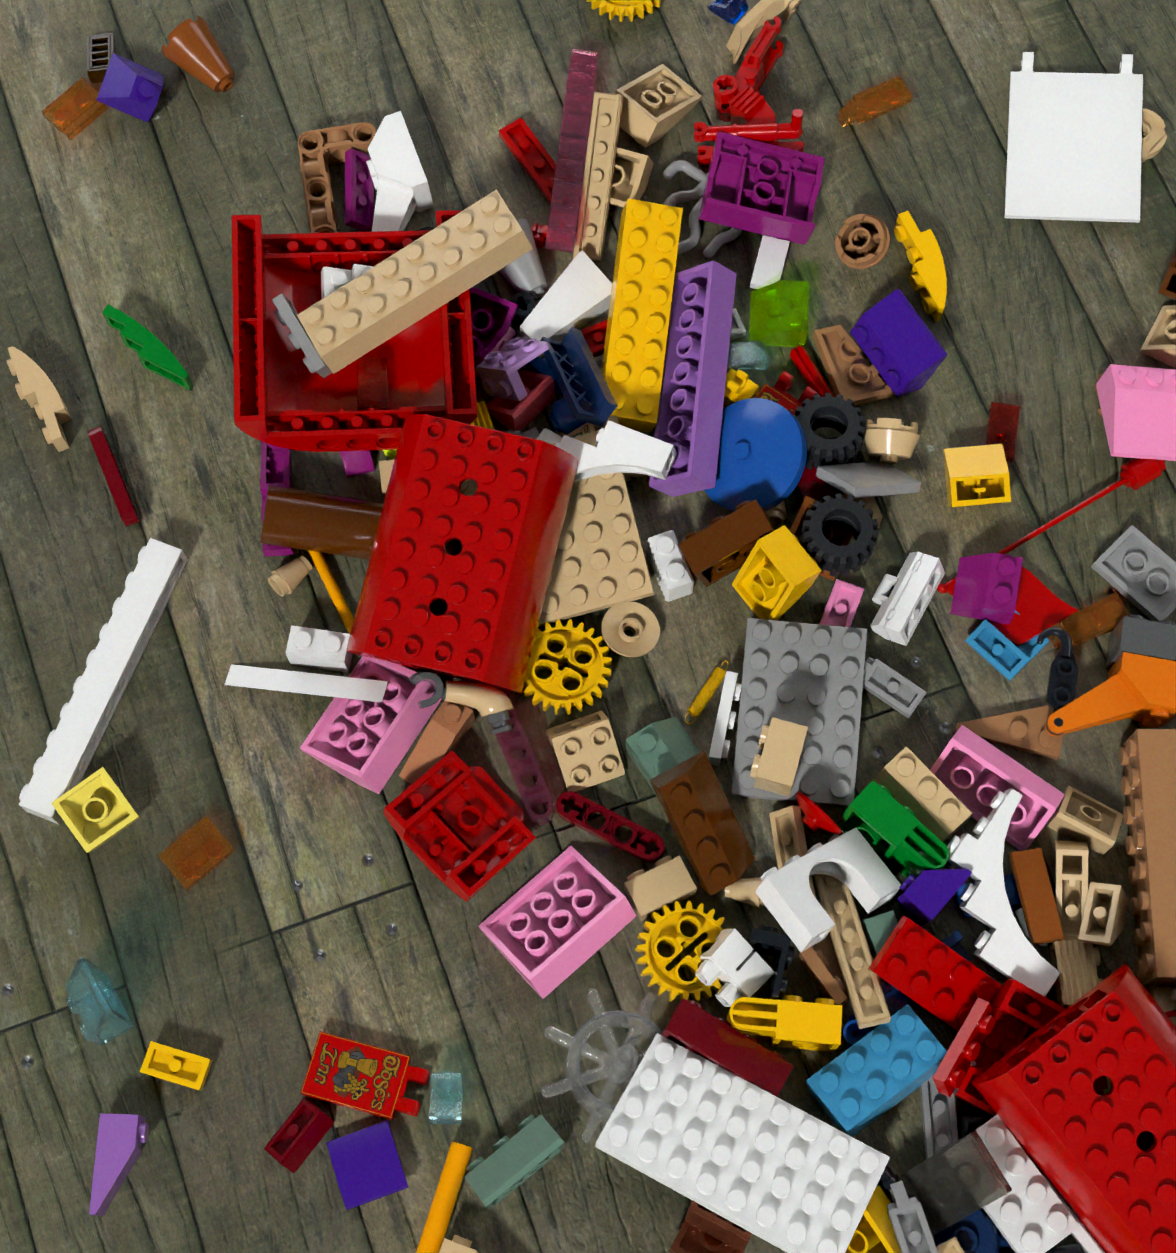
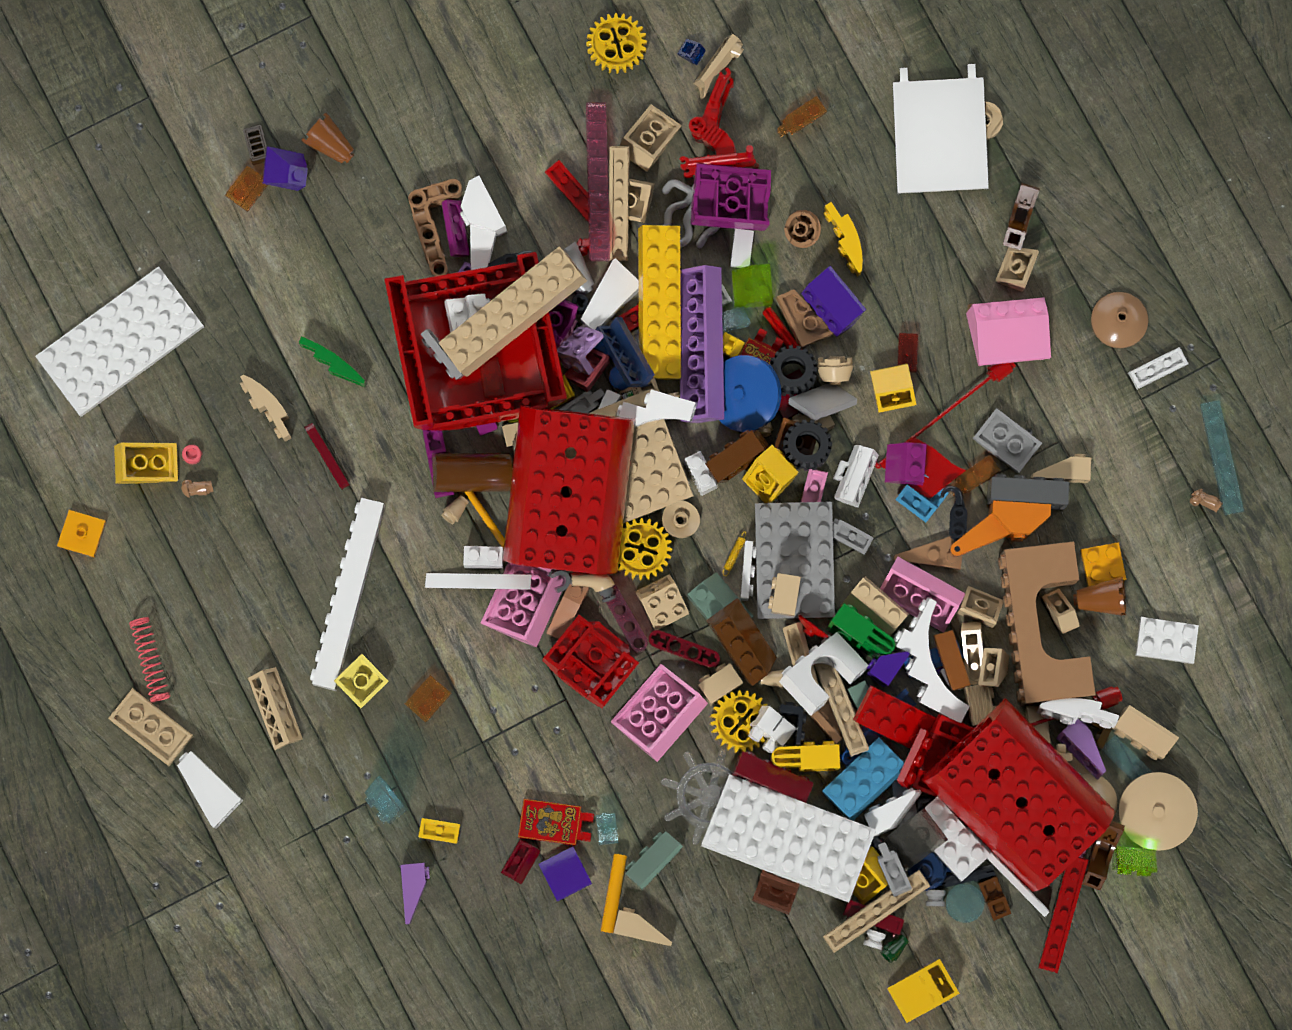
camera: 10 degrees left, 10 degrees up
none -> white slope [864,788,922,836]

